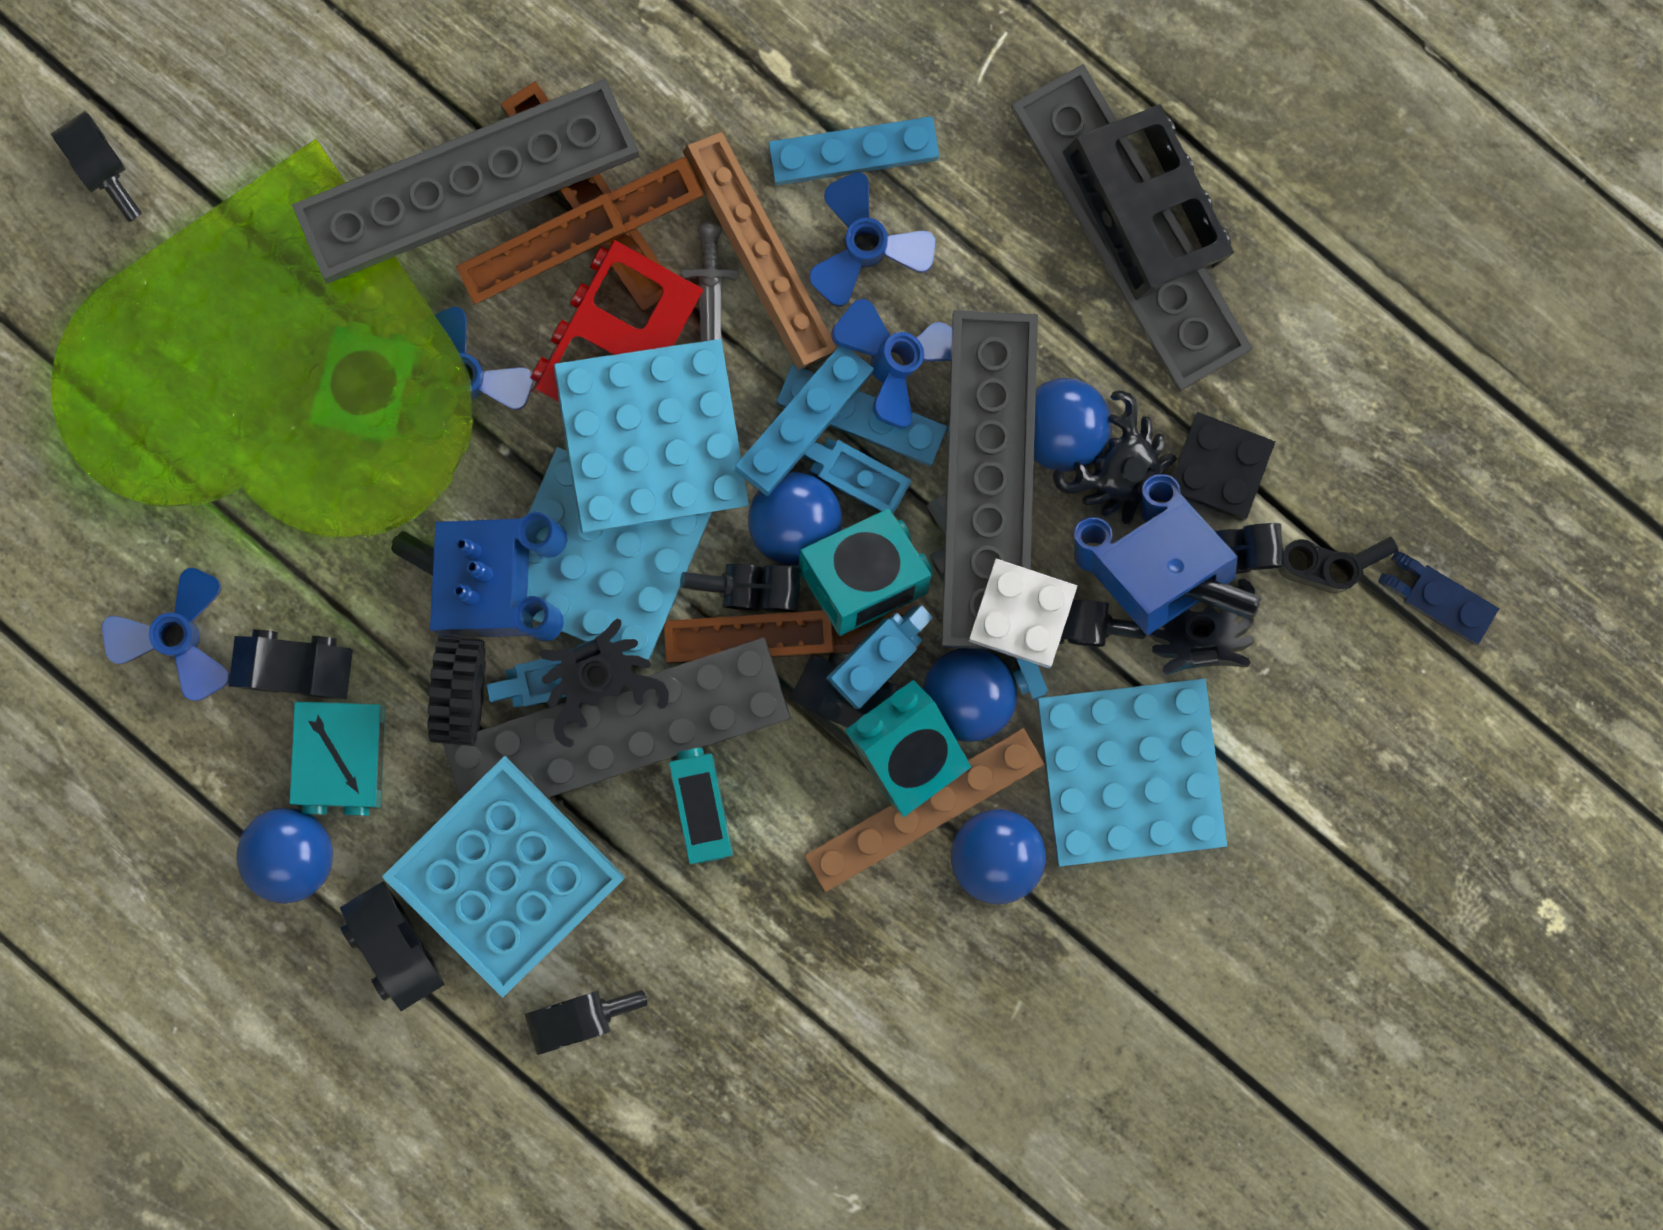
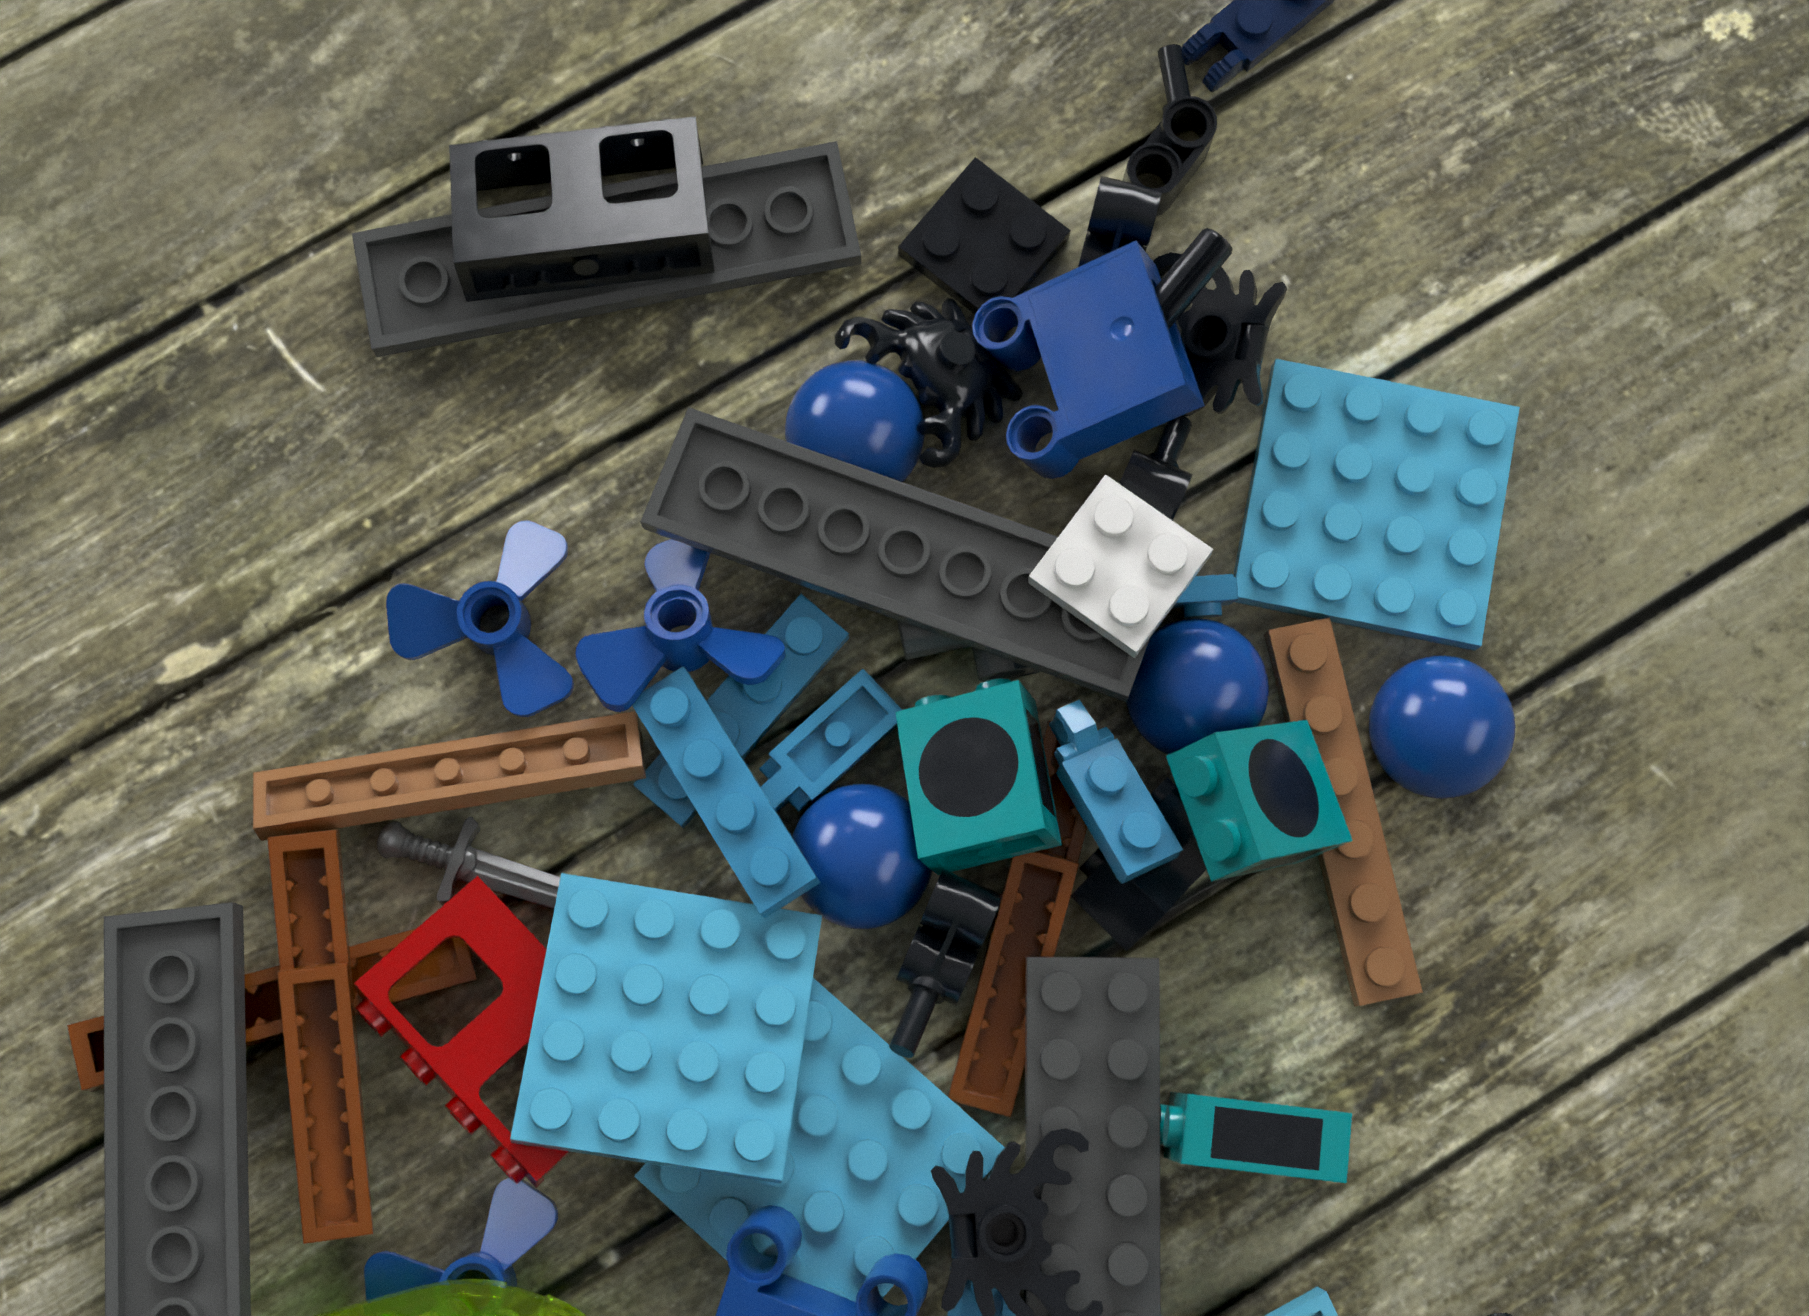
camera: 70 degrees left, 5 degrees down
dark azure plate [769,116,940,186] -> none

